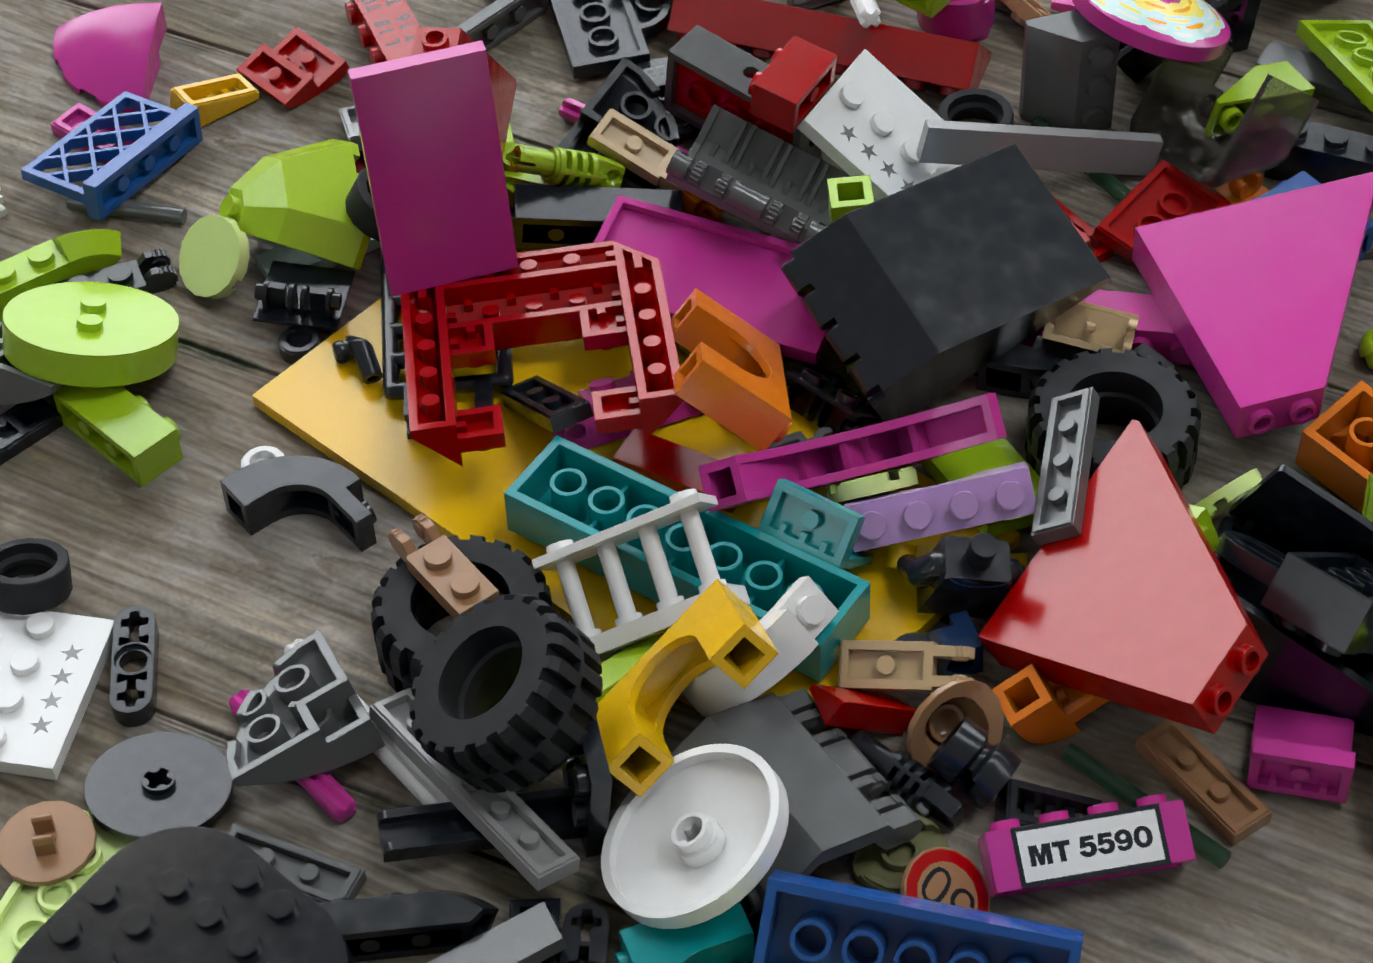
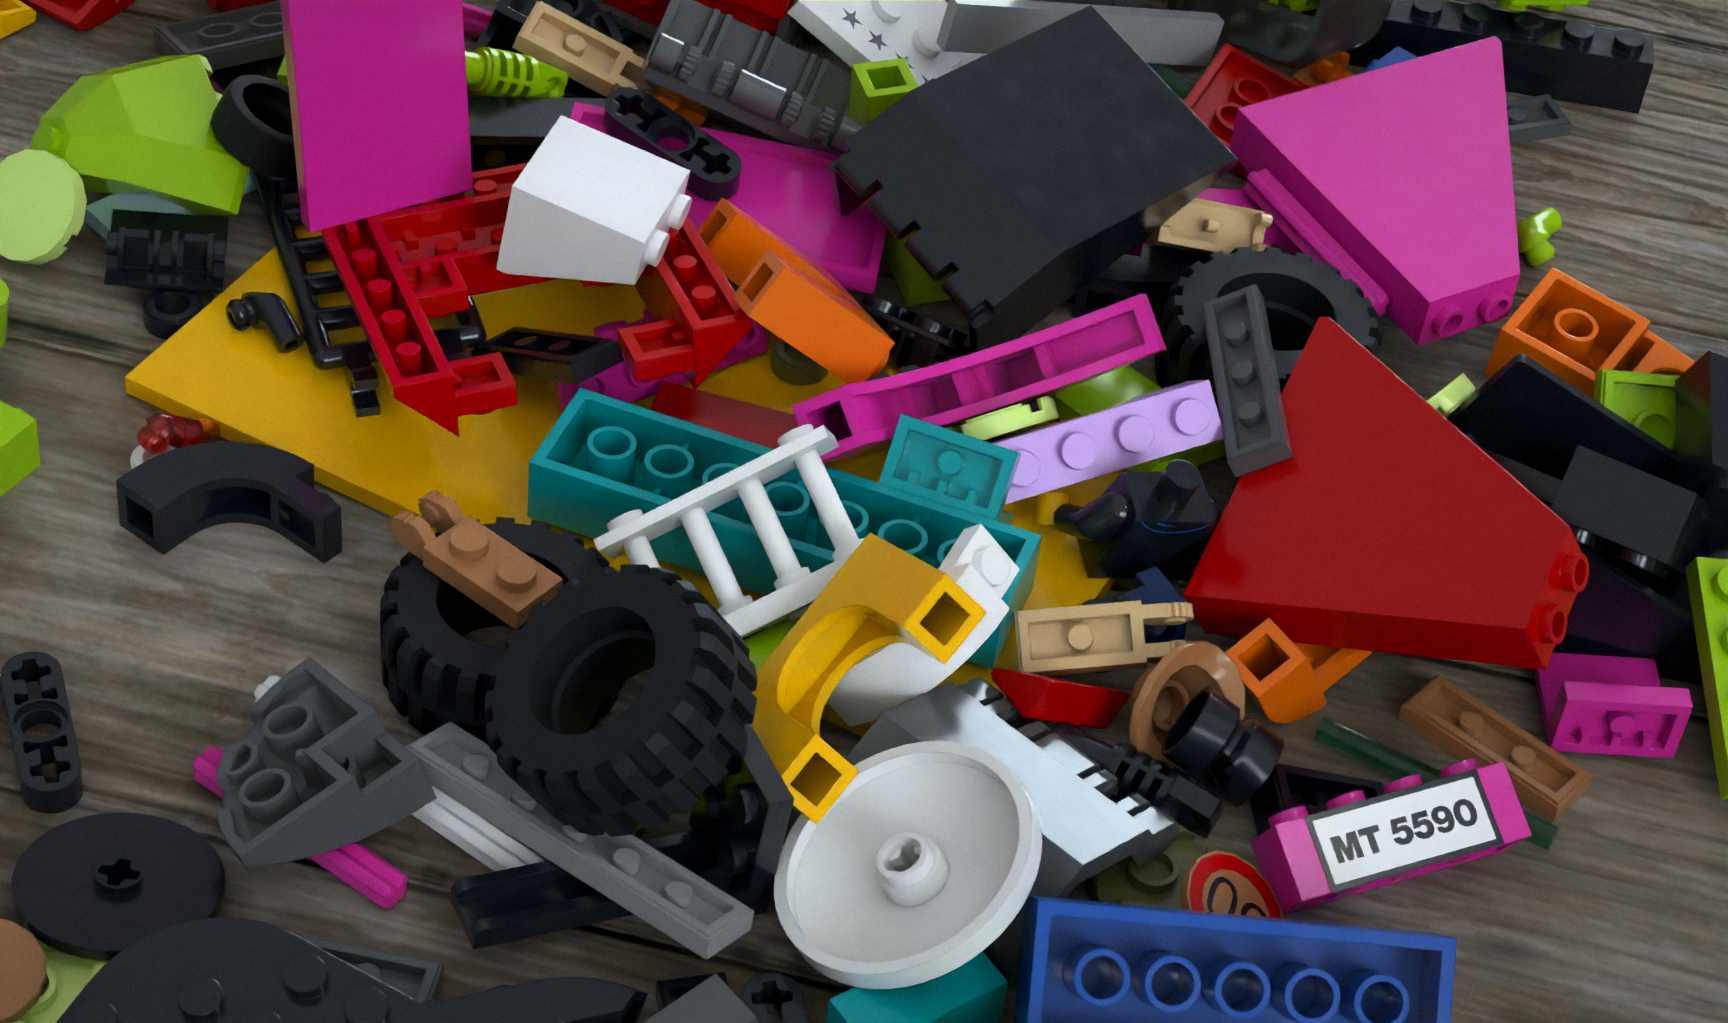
camera: 20 degrees left, 5 degrees down
none -> clear red arm [137,411,220,455]
none -> white slope [496,115,692,285]
none -> black beam [603,87,741,201]
none -> dark pink axle [1244,168,1390,317]

